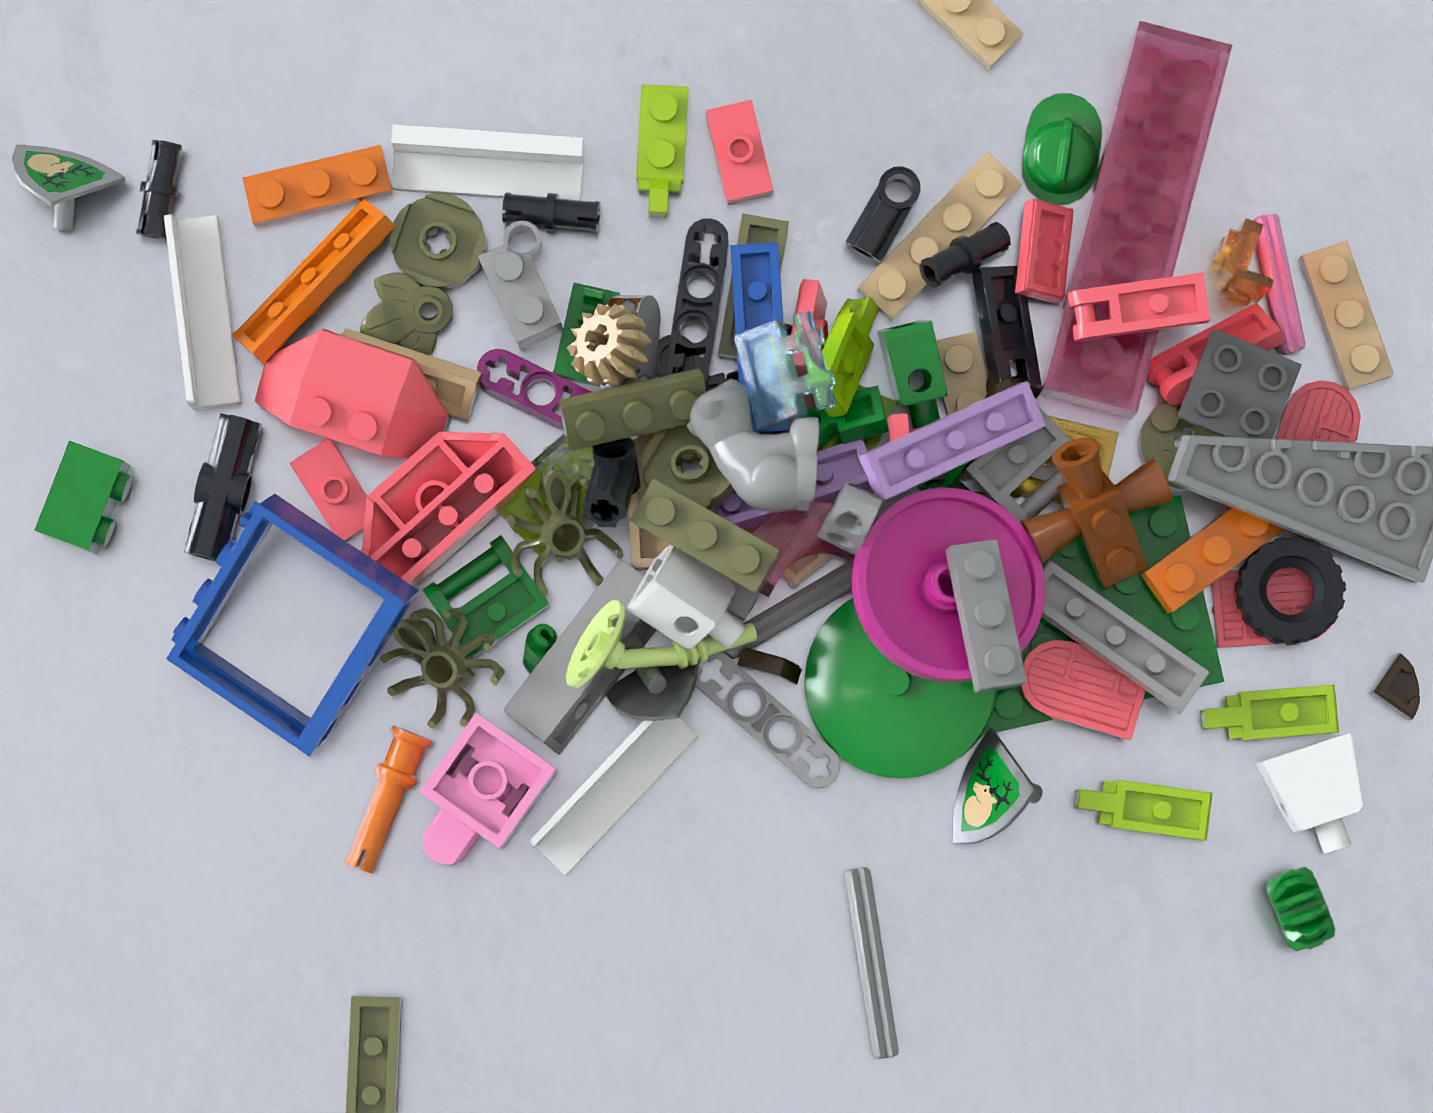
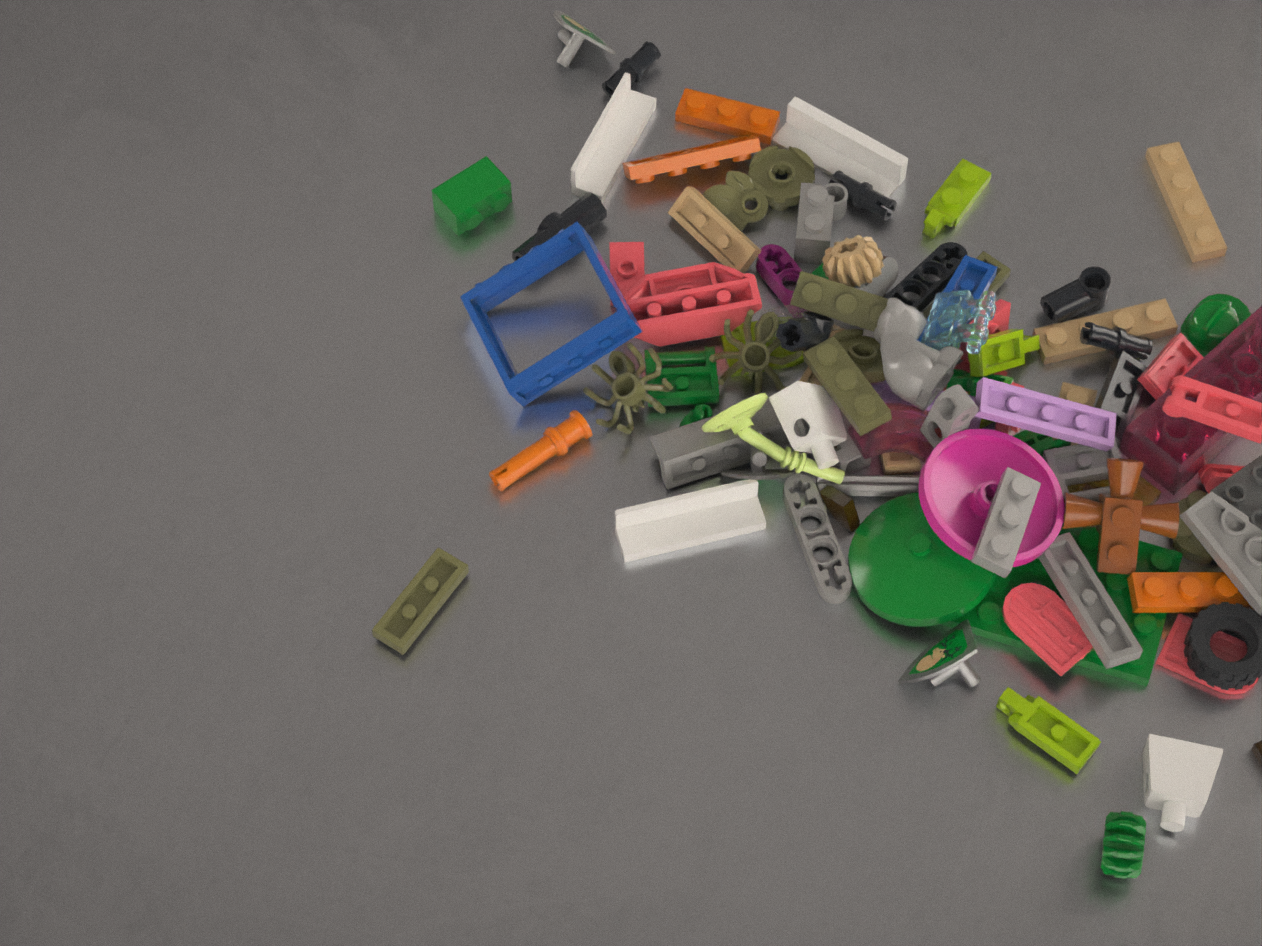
camera: 35 degrees right, 25 degrees down
coral wedge [254,329,449,458] -> none
bright pink brick [420,712,558,865] -> none
coral plate [706,100,773,204] -> none
light grey axle [845,867,899,1059] -> none
green torso [877,320,948,429] -> none
lime hinge [1201,684,1339,741] -> none

